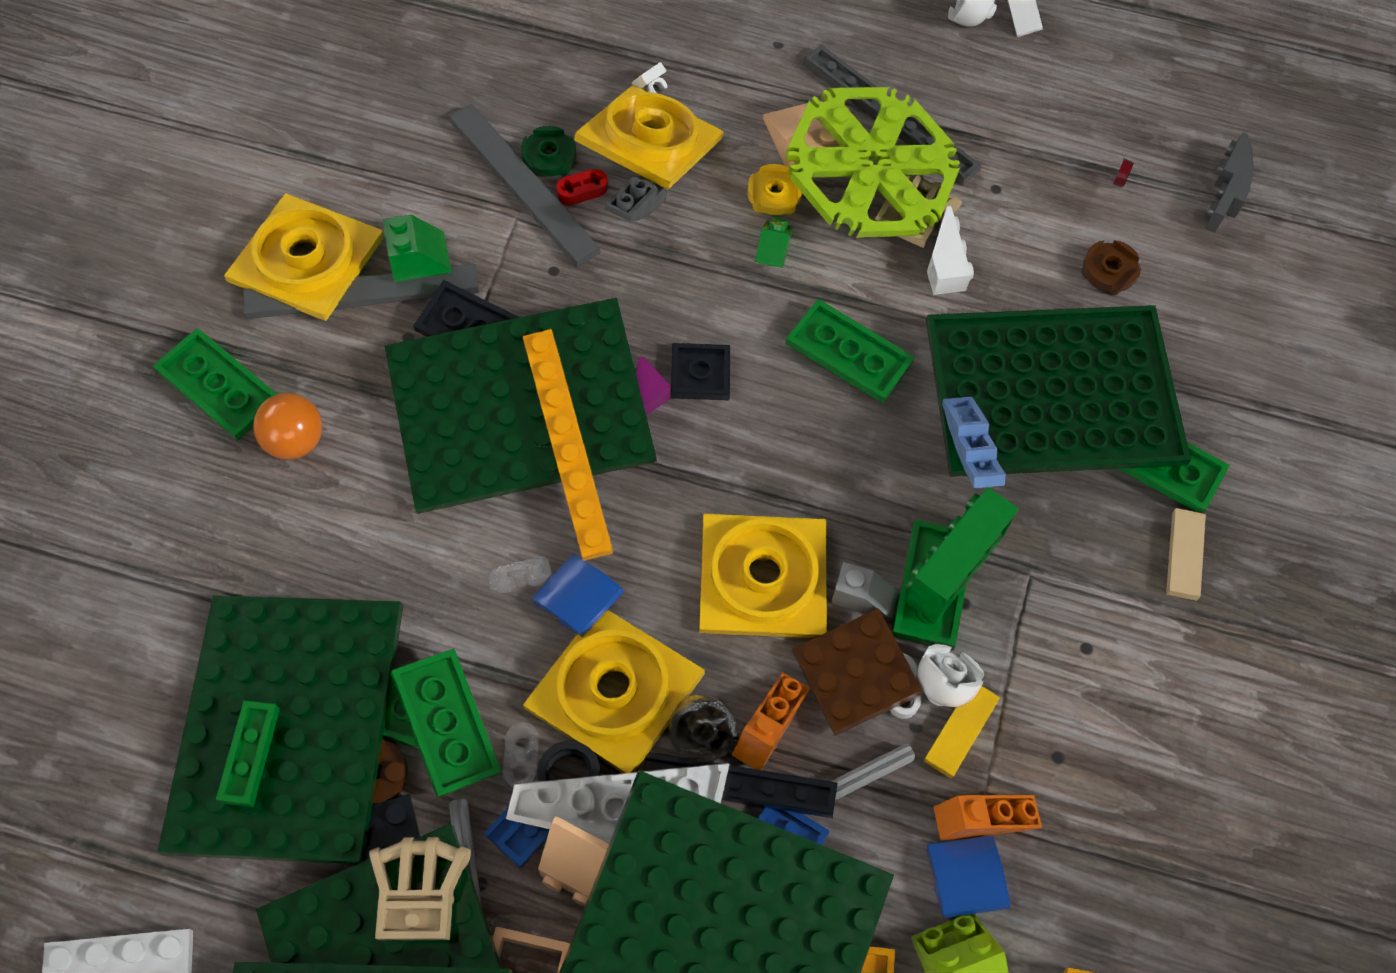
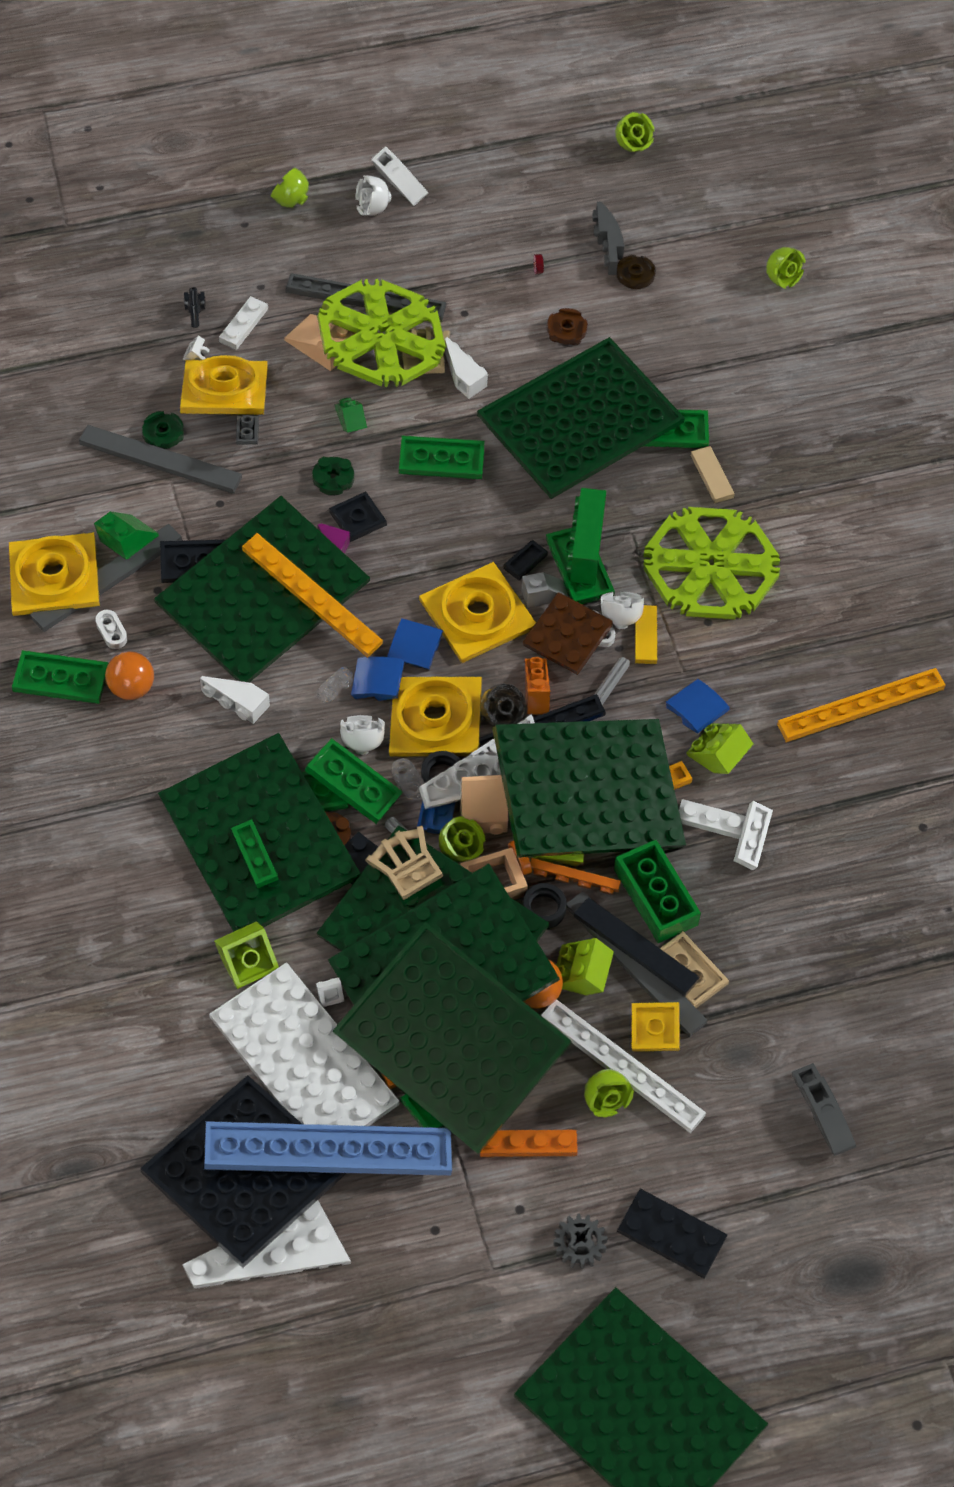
camera: 30 degrees left, 5 degrees down
red beam [556,169,608,205] -> none
yellow plate [747,164,802,215] -> none
orange slope [933,795,1042,840] -> none
medium blue slope [942,397,1006,488] -> none
none -> white plate [96,610,127,649]
none -> black piece [184,287,205,328]
none -> white slope [200,676,270,724]
none -> lime slope [214,922,279,989]
none -> white plate [219,296,268,350]
none -> dark green plate [312,457,354,495]
none -> white cylinder [340,715,385,755]
none -> blue slope [387,618,443,670]
none -> lime cylinder [439,816,485,863]
none -> black tile [503,540,548,581]
none -> lime cylinder [615,112,654,152]
none -> dark brown tile [616,255,656,289]
none -> lime plate [643,507,780,620]

